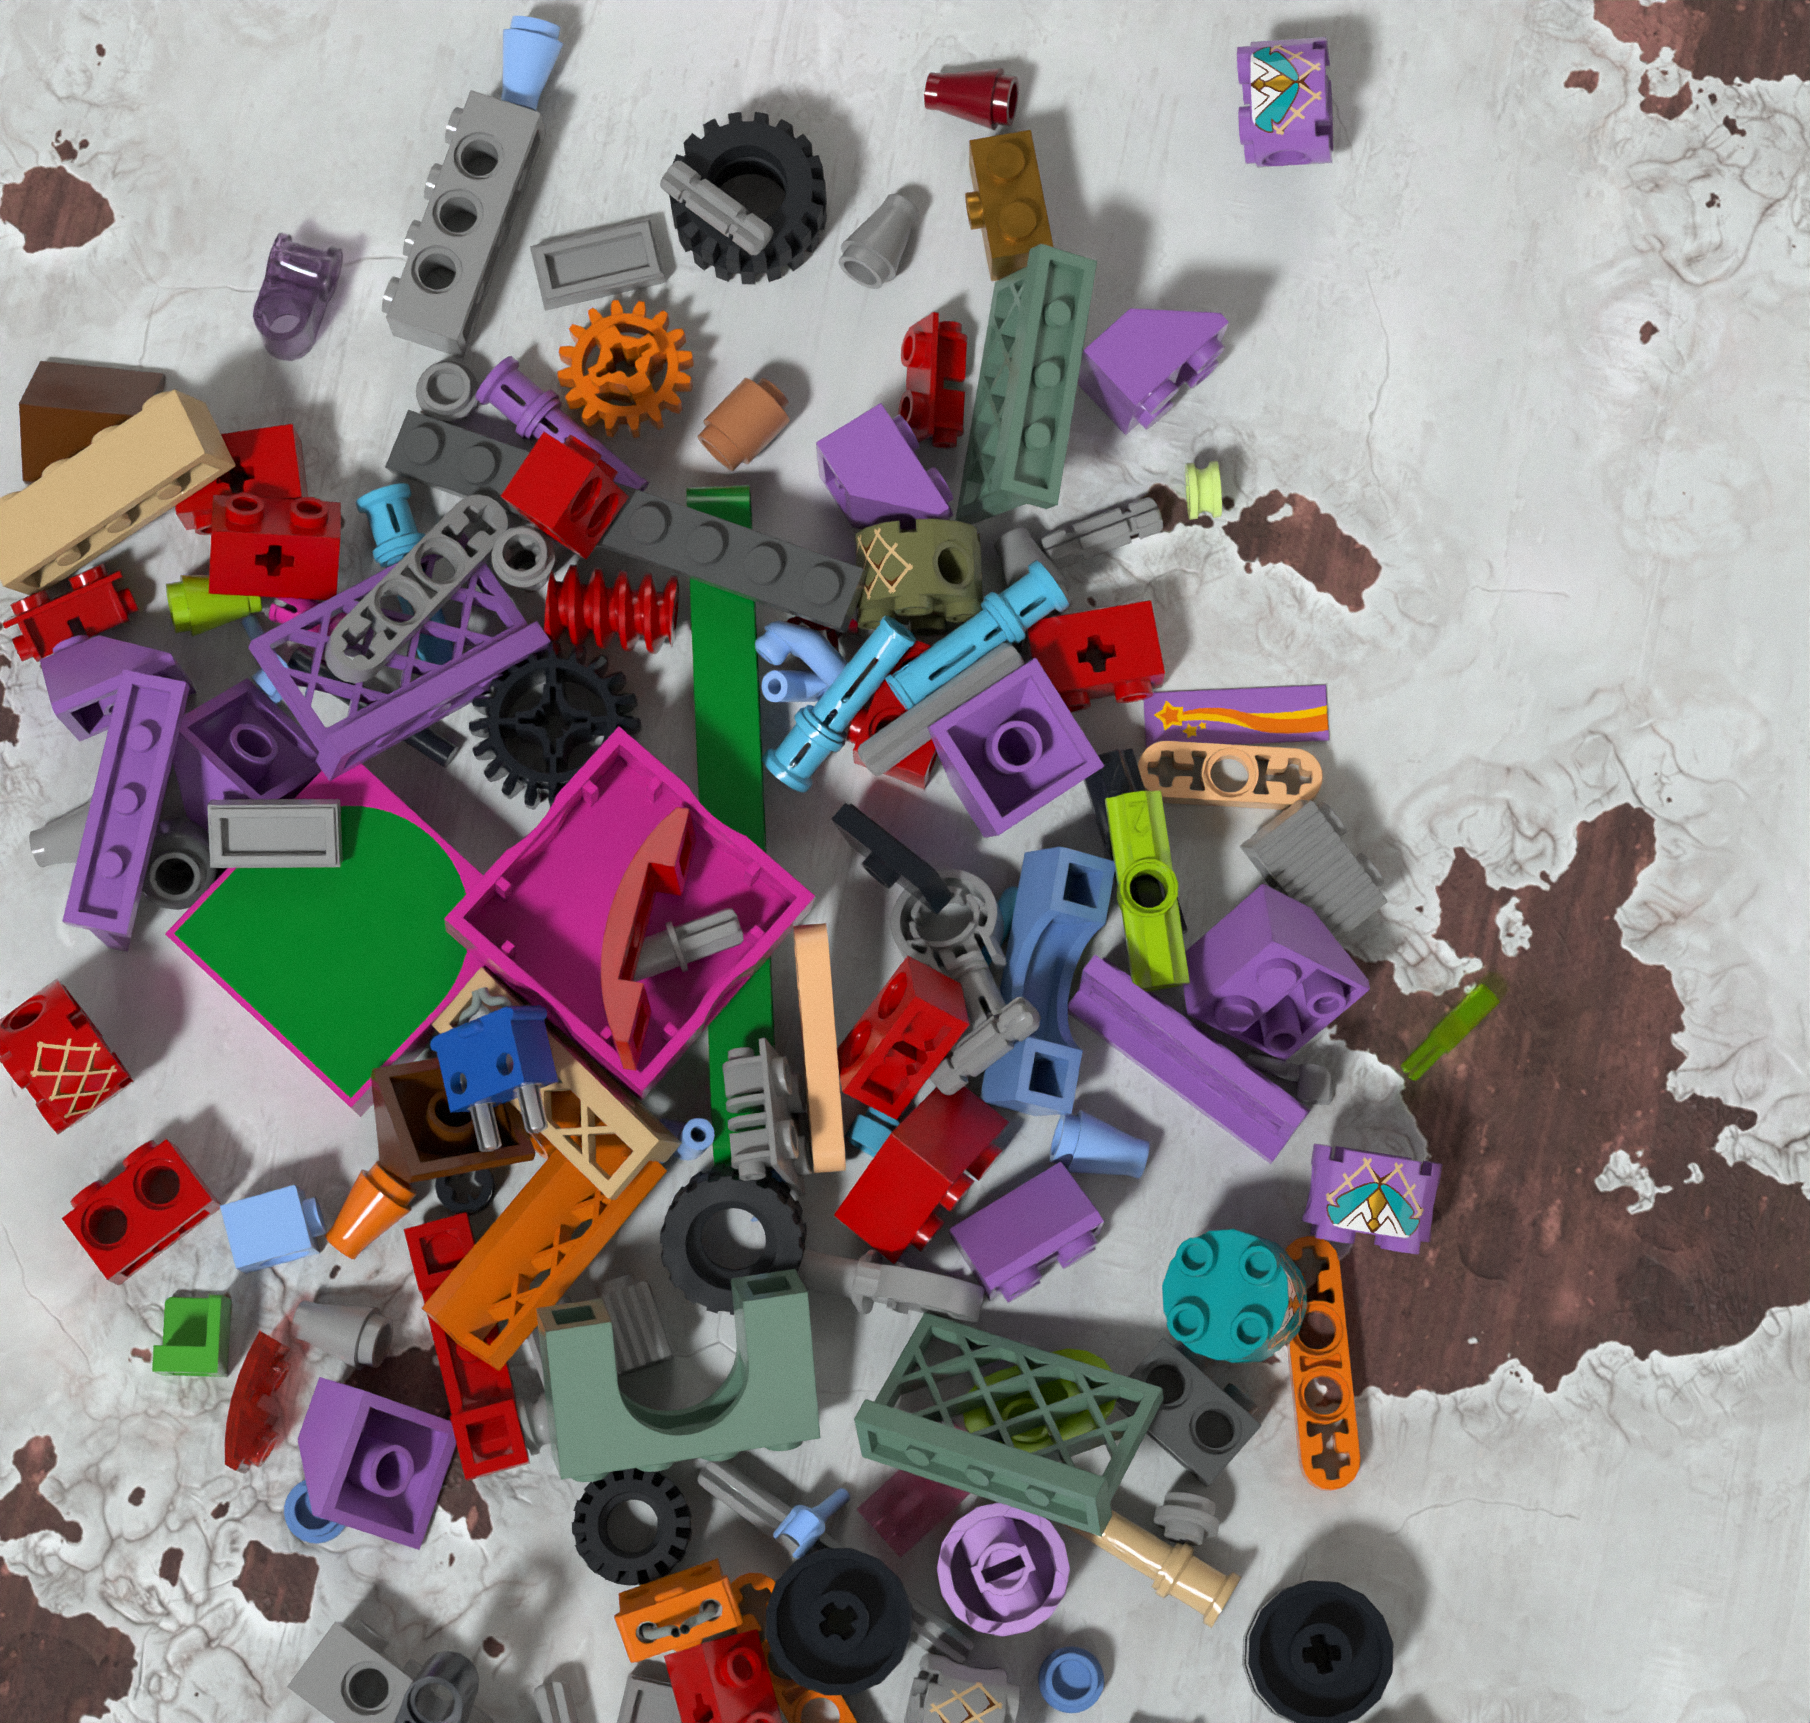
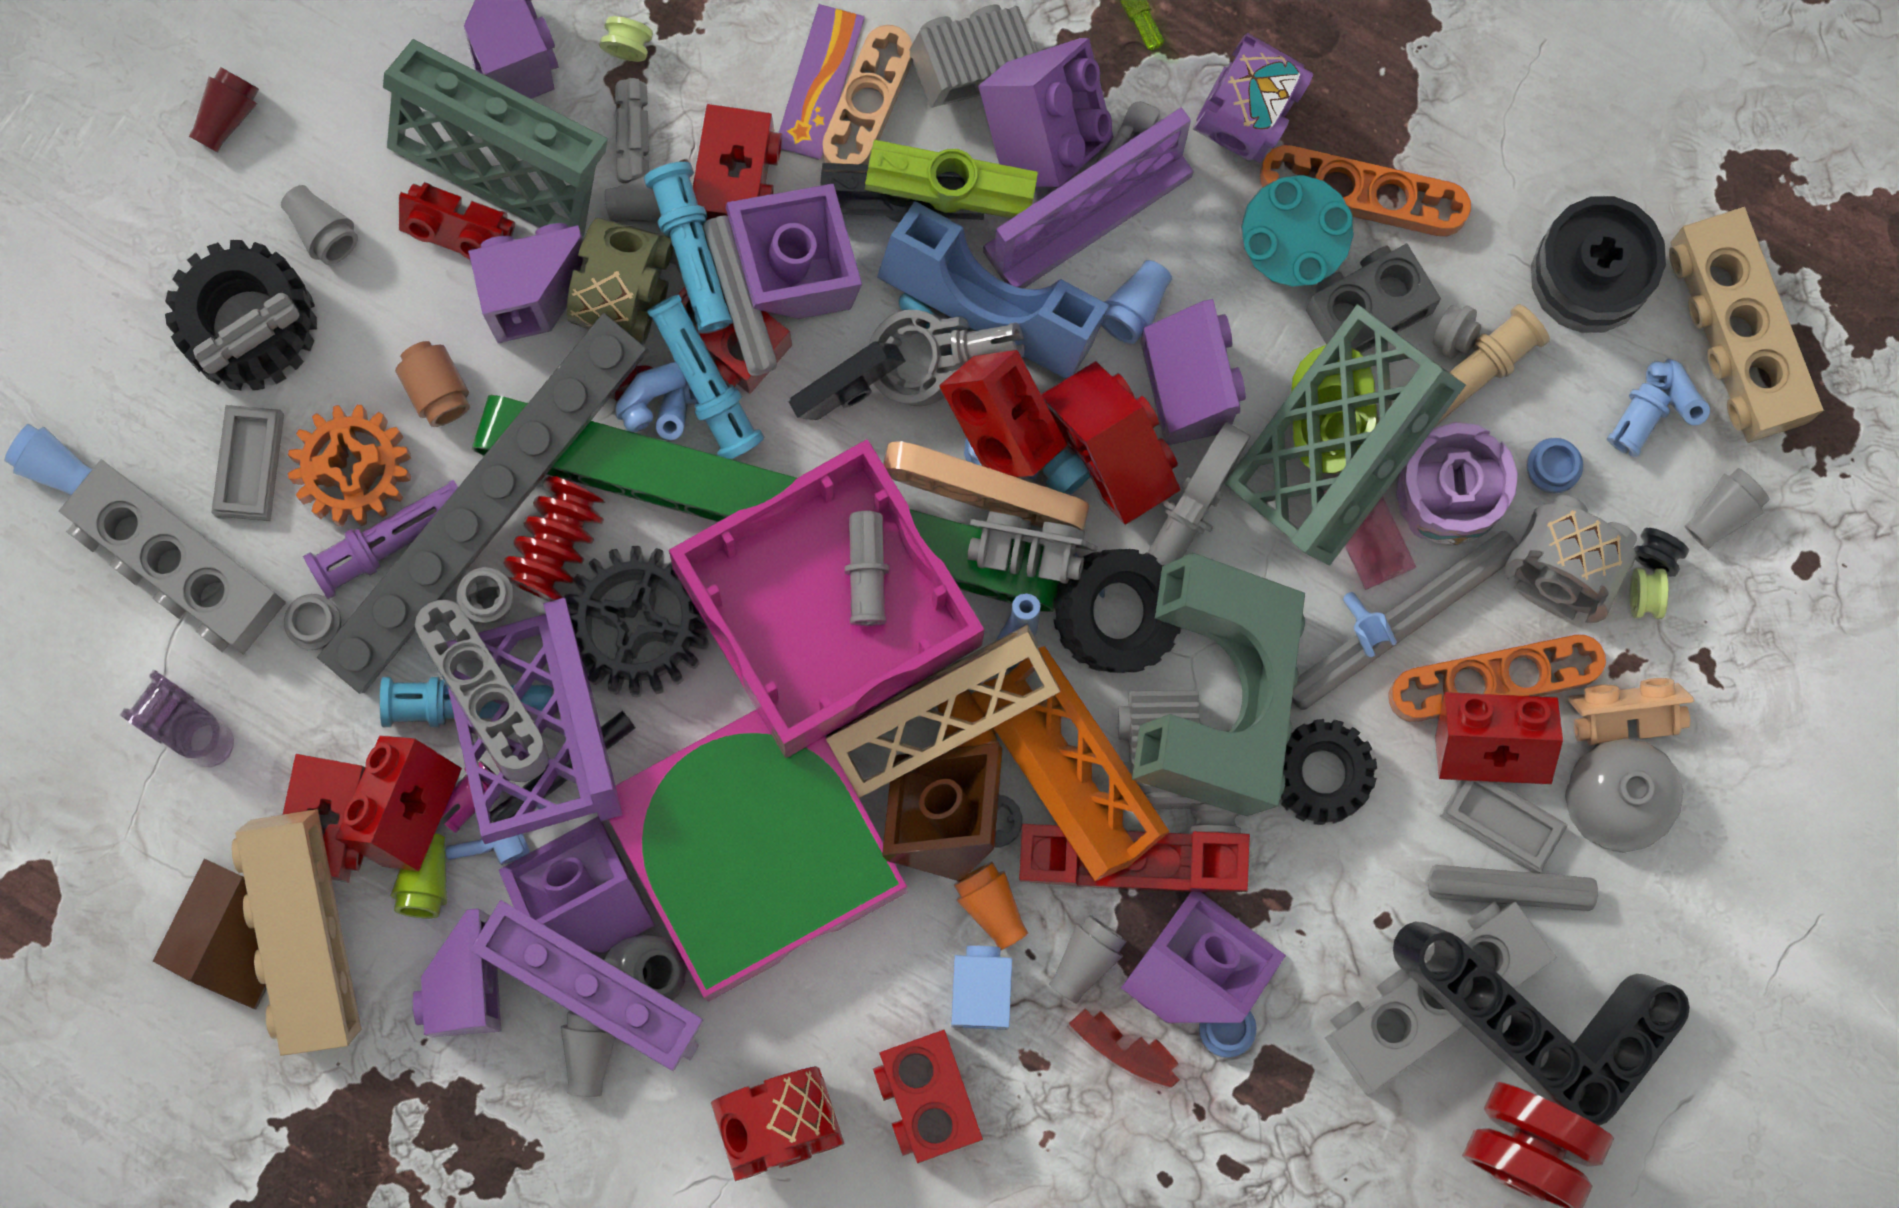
camera: 75 degrees left, 0 degrees up
red hinge [3,564,139,662] -> none
bright green panel [152,1294,232,1377] -> none
light grey tile [207,799,343,868] -> none
blue piece [430,987,558,1152] -> none
red brick [501,432,629,560] -> none
slope [601,807,697,1071] -> none
orange piece [614,1558,744,1663] -> none
black wheel [766,1548,913,1696] -> none
light grey axle [929,997,1041,1095] -> none
pearl gold brick [965,130,1054,282] -> none

